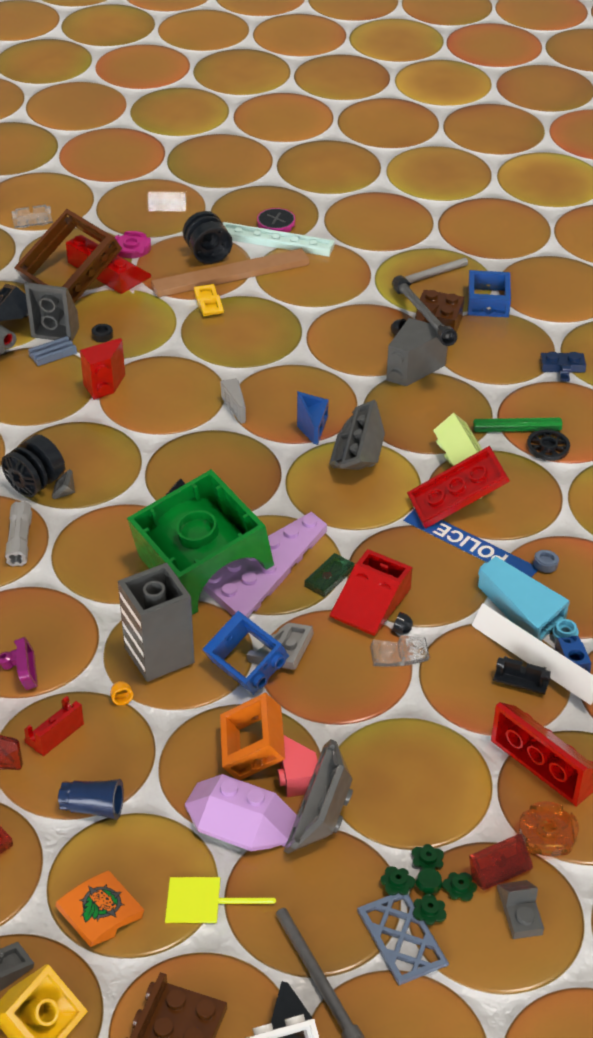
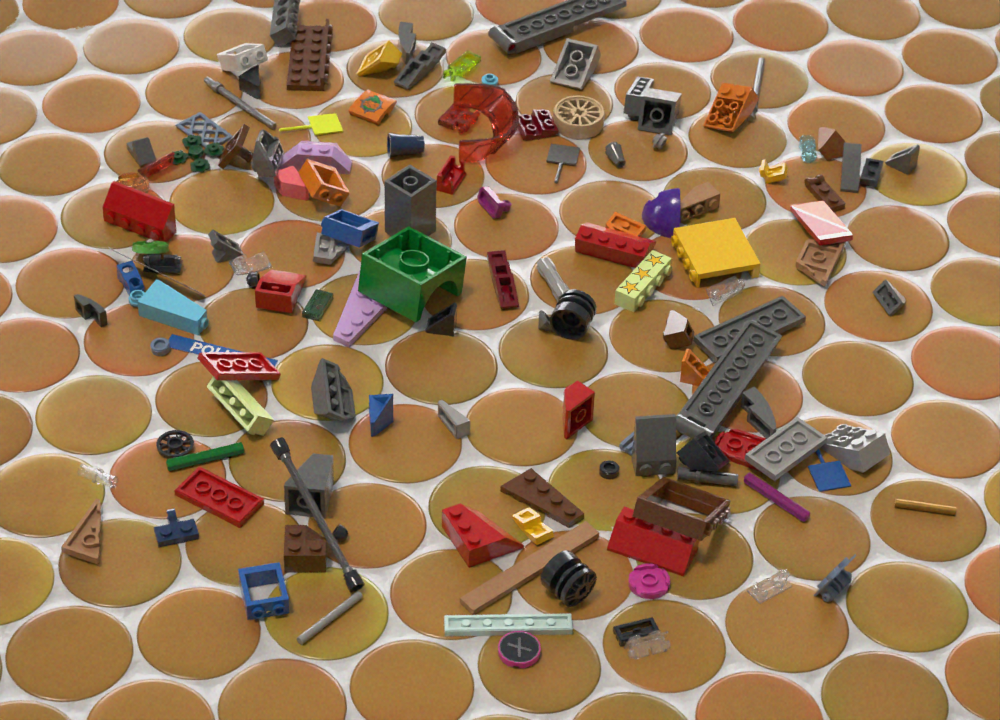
camera: 160 degrees right, 0 degrees up
none -> bright green tile [132,241,169,254]
none -> red tile [174,466,264,528]
none -> dark grey slope [208,230,244,263]
none -> reddish brown tile [218,124,253,169]
none -> red wedge [442,503,524,567]
none -> dark red slope [487,250,519,309]
none -> reddish brown wing [500,468,584,528]
none -> black tile [613,617,660,647]

